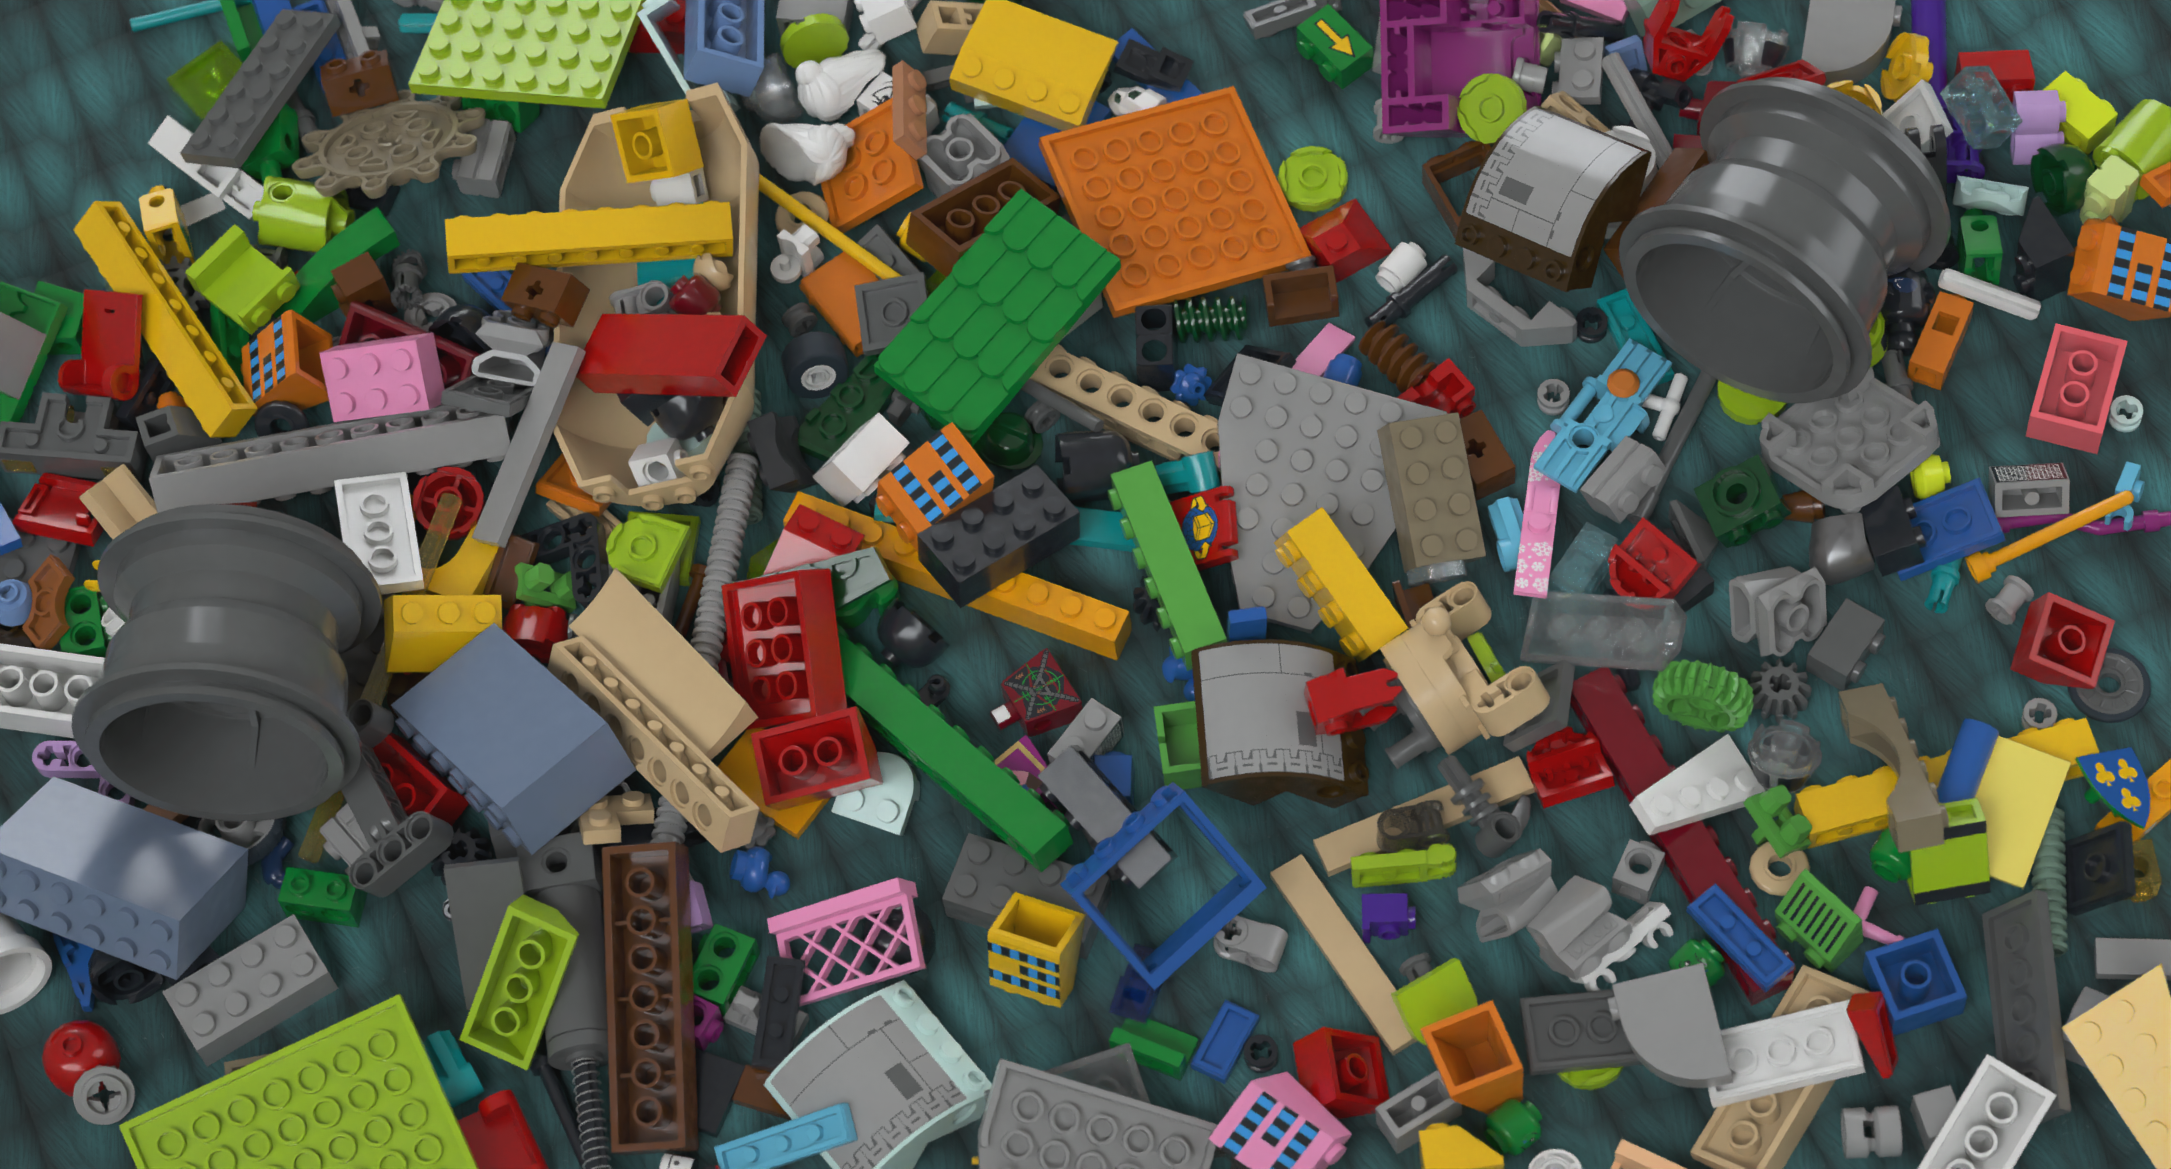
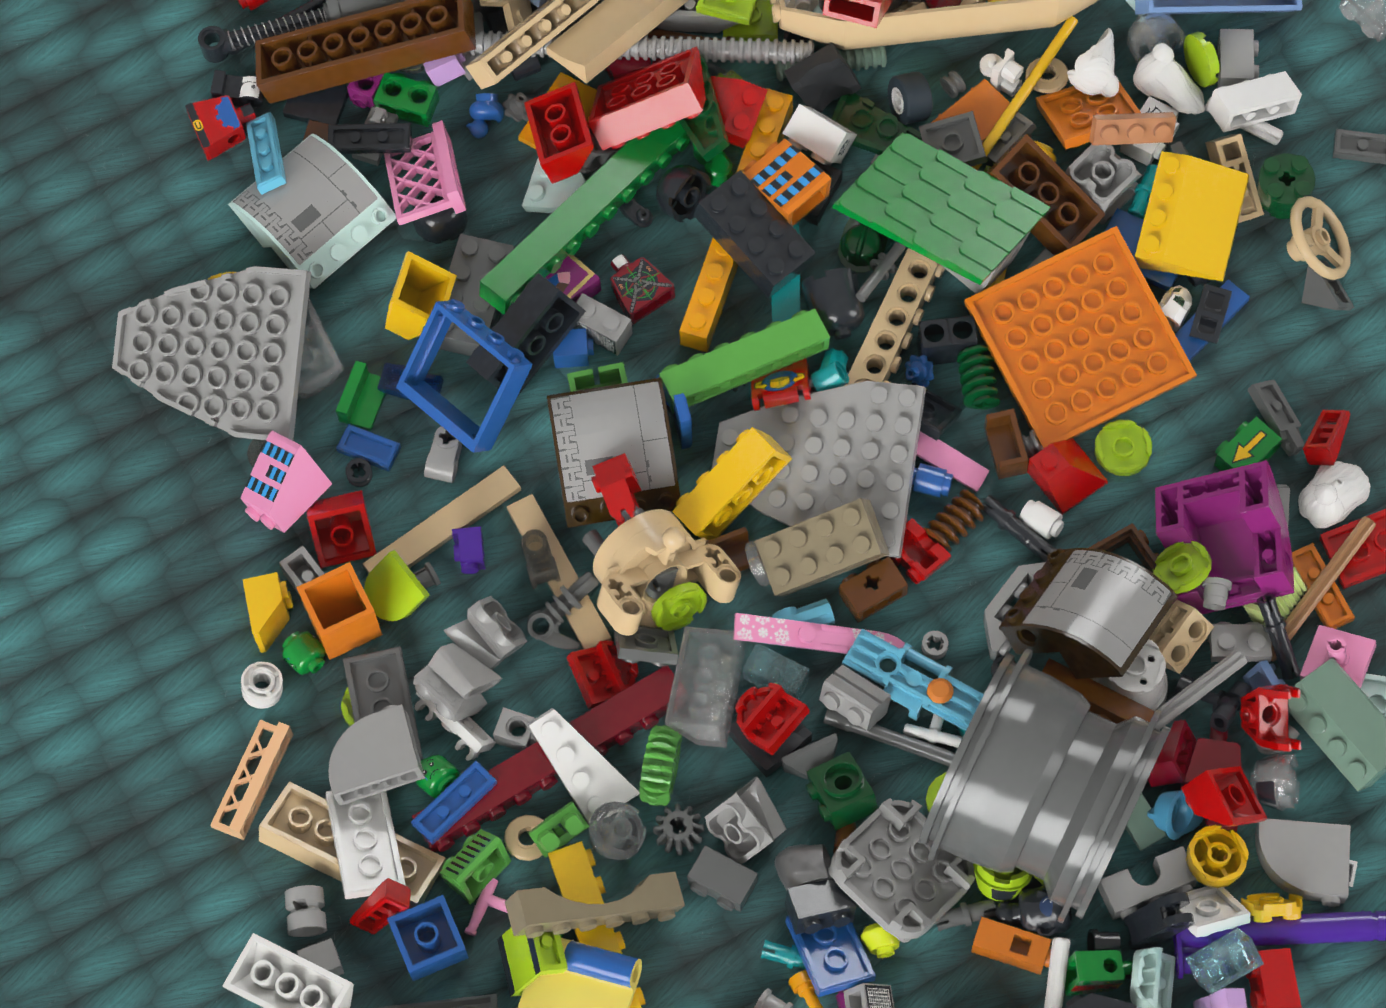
camera: 80 degrees right, 5 degrees up
lime hinge [1350,843,1456,888] -> none

